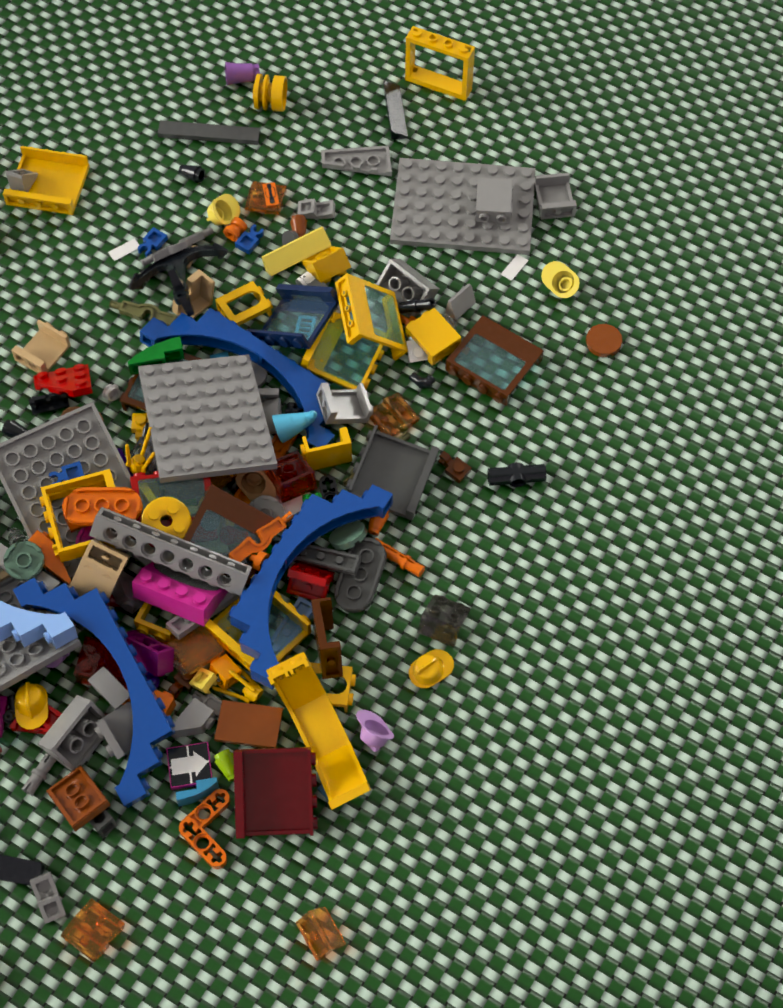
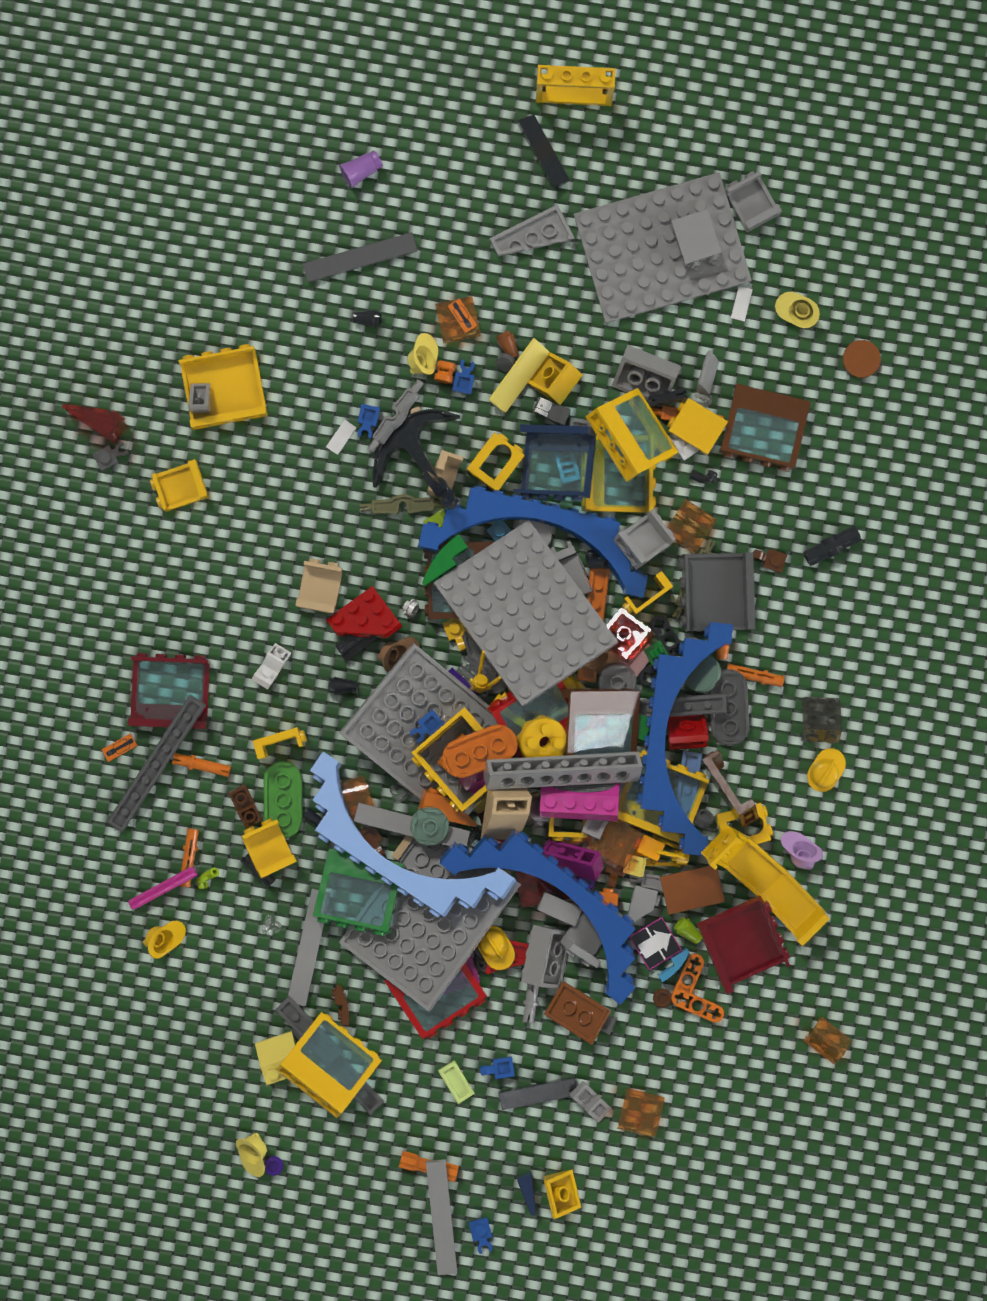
camera: 25 degrees left, 25 degrees up
orange piece [228,511,294,562] -> none
orange tile [249,551,270,571] -> none
yellow wheel [253,74,287,112] -> none
medium azure hat [272,410,317,443] -> none
light grey slope [297,198,335,219] -> none
none -> reddish brown plate [653,988,672,1008]

